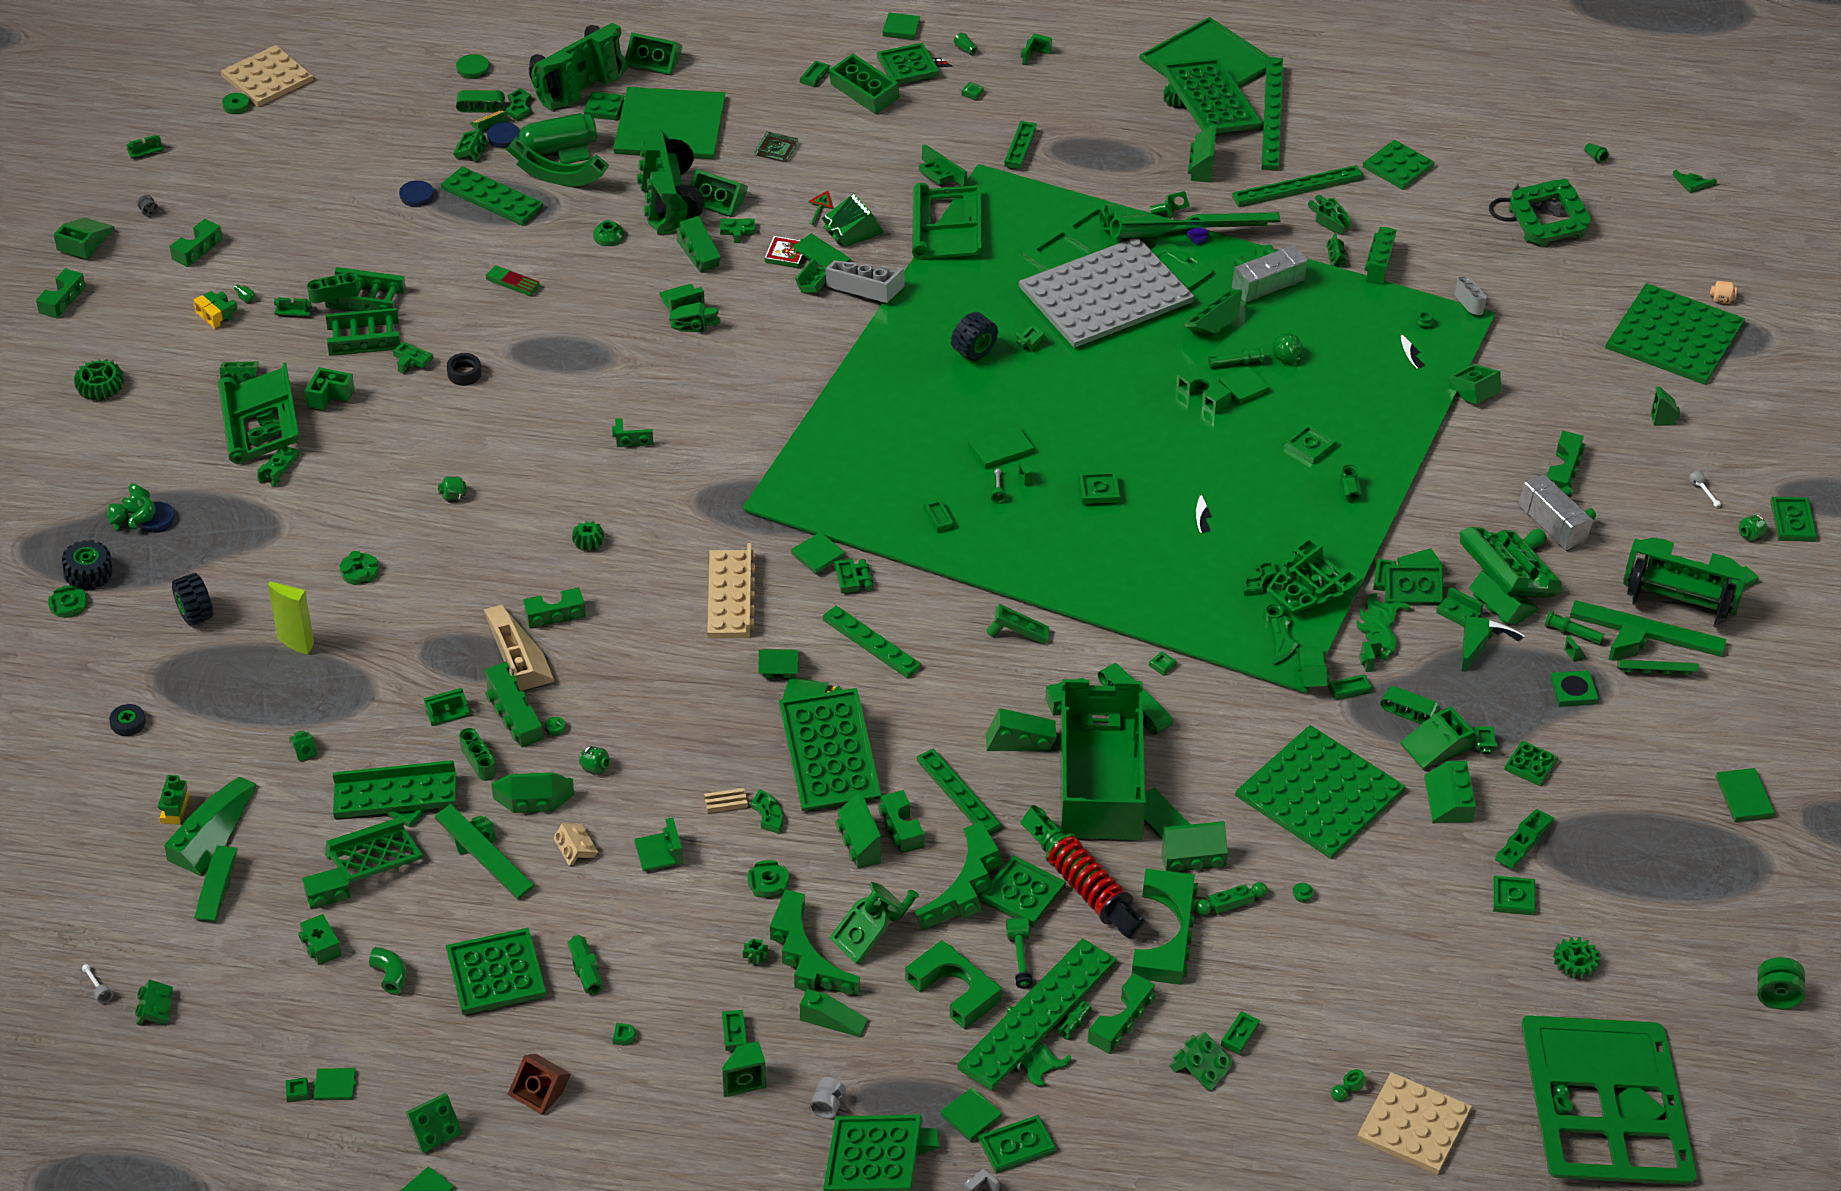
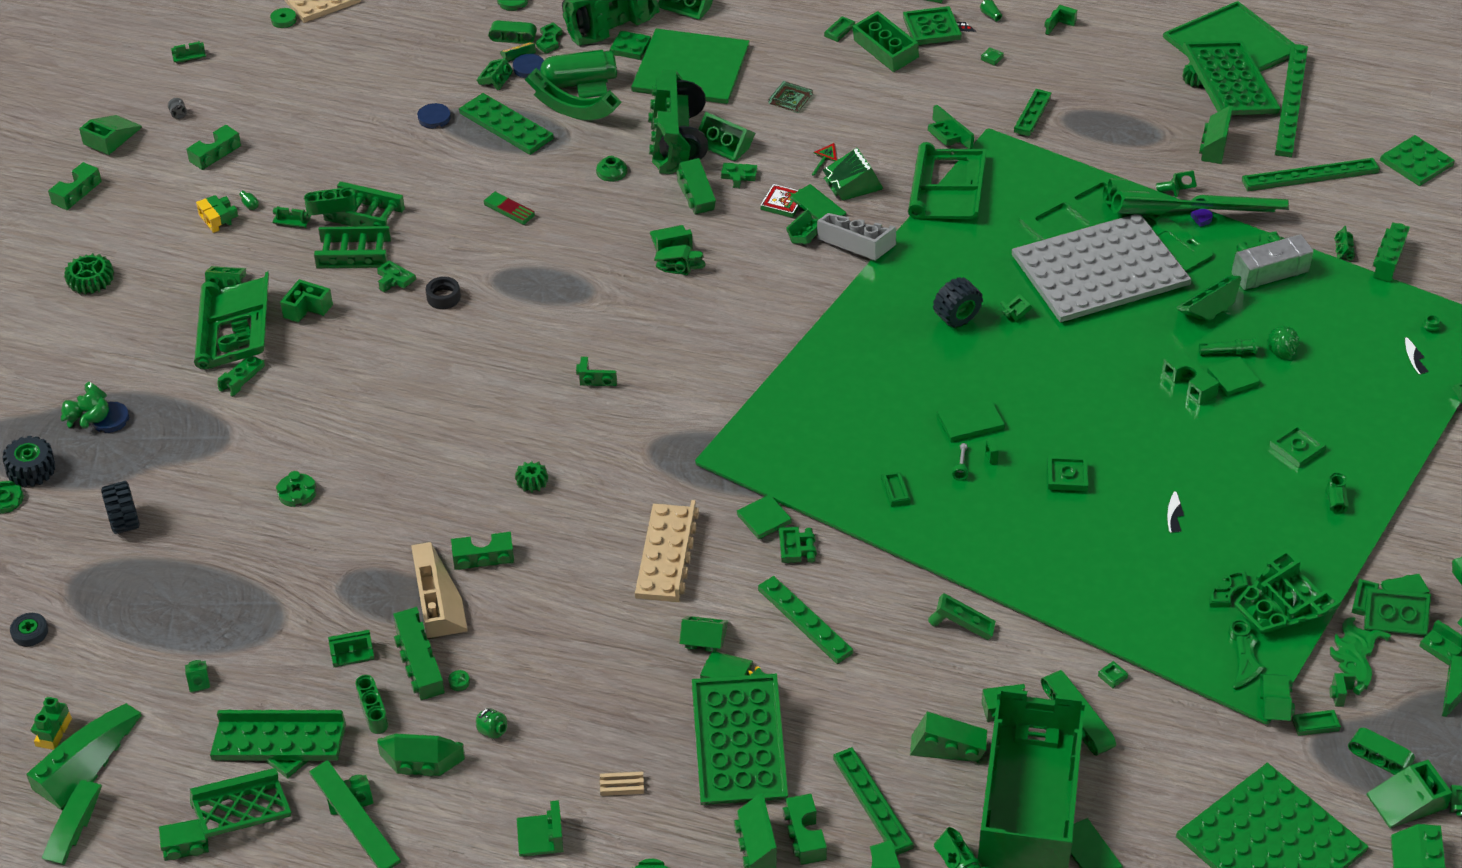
camera: 10 degrees right, 0 degrees up
lime slope [268,581,314,655] -> none
green head [438,476,466,501] -> none
tan bracket [554,823,598,865] -> none
green tile [751,789,783,834] -> none
green hinge [1308,195,1351,234] -> none

